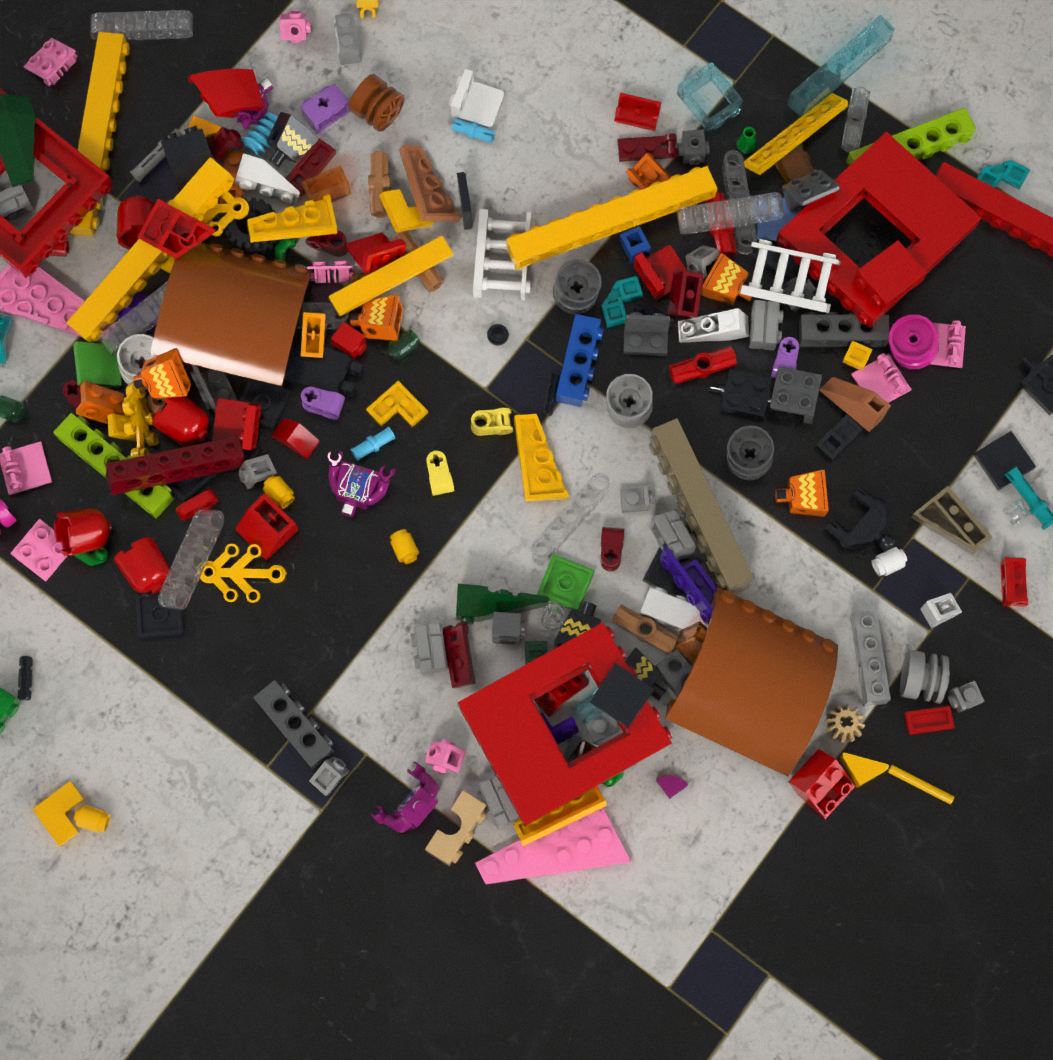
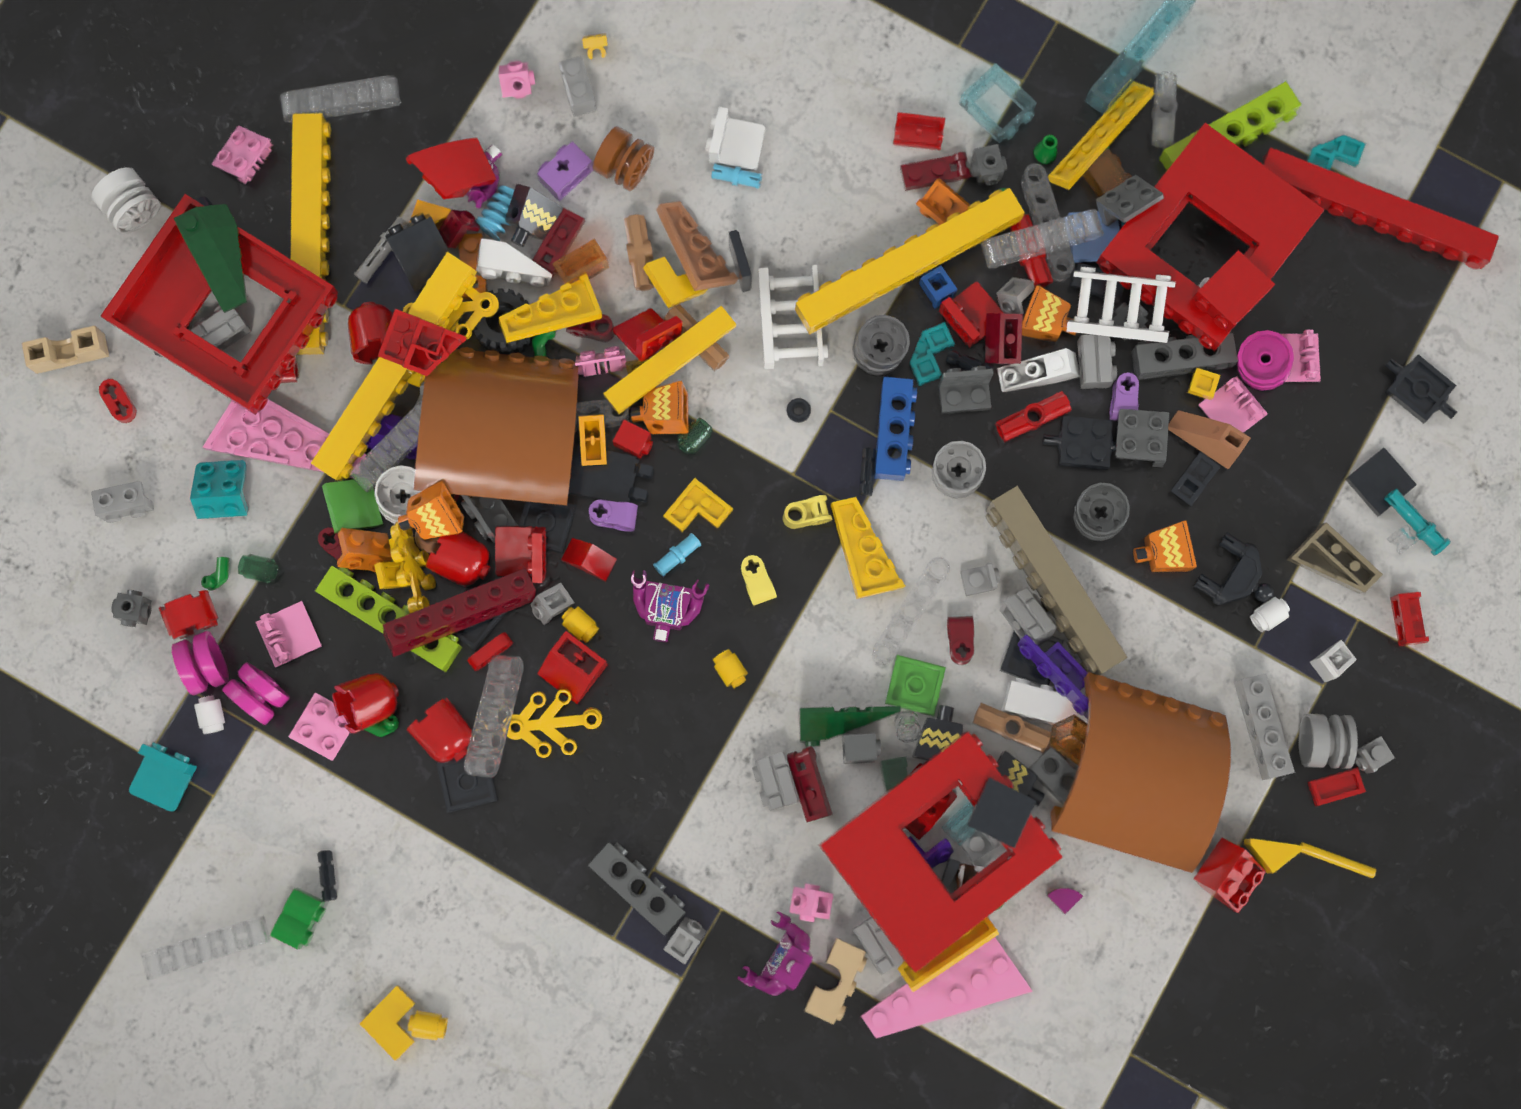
camera: 10 degrees left, 5 degrees up
tan gear [825,704,865,743] -> none

